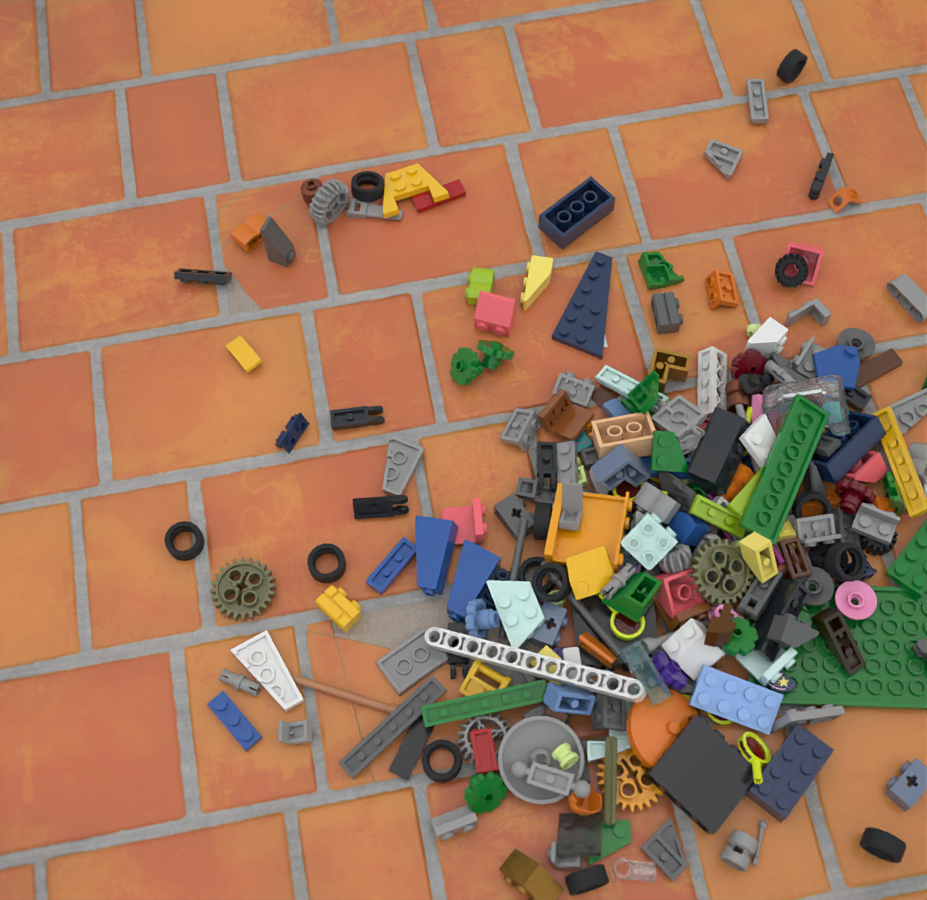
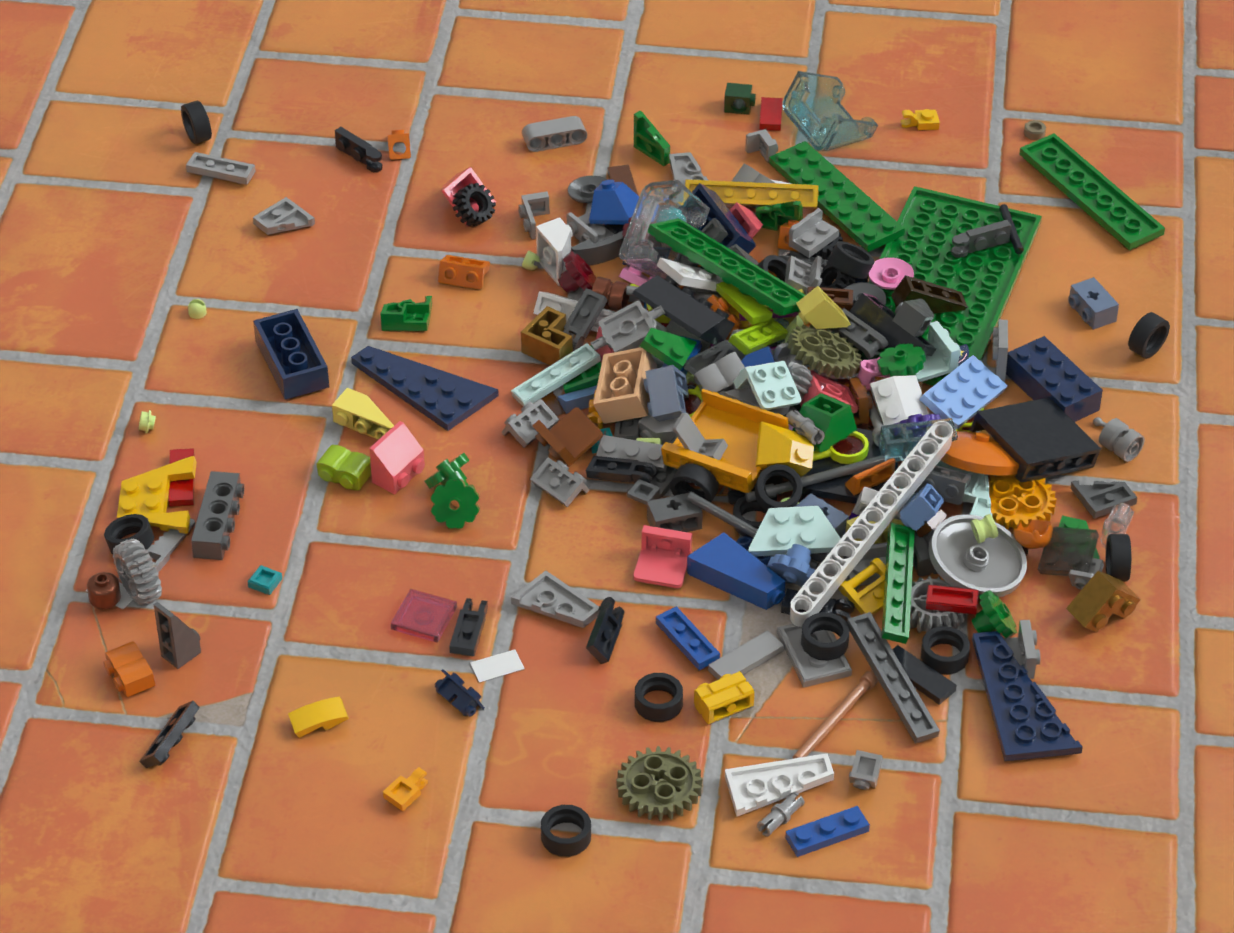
camera: 75 degrees left, 20 degrees down
blue slope [415,515,458,596] -> none
light grey plate [511,760,591,798] -> none
olive axle [604,736,617,825] -> none
green wing [627,370,659,414] -> none
dark grey brick [651,291,683,335] -> none
reddish brown brick [704,603,737,647] -> none
black hinge [737,374,783,394] -> none
neon yellow piece [738,732,771,784] -> none
light grey pin [764,360,799,391] -> none
dark red plant [835,479,876,515] -> none
none -> yellowish green plate [139,410,156,433]
none -> yellowish green hinge [188,299,207,319]
none -> dark grey brick [191,471,245,560]
none -> teal tile [248,565,283,595]
none -> light orange plate [383,767,428,811]
none -> clear pink tile [391,589,457,642]
none -> white sticker [470,649,525,682]
none -> dark grey hinge [563,288,607,351]
none -> light grey tile [708,630,784,680]
none -> black tyre [801,612,850,661]
none -> dark blue wing [972,631,1083,761]

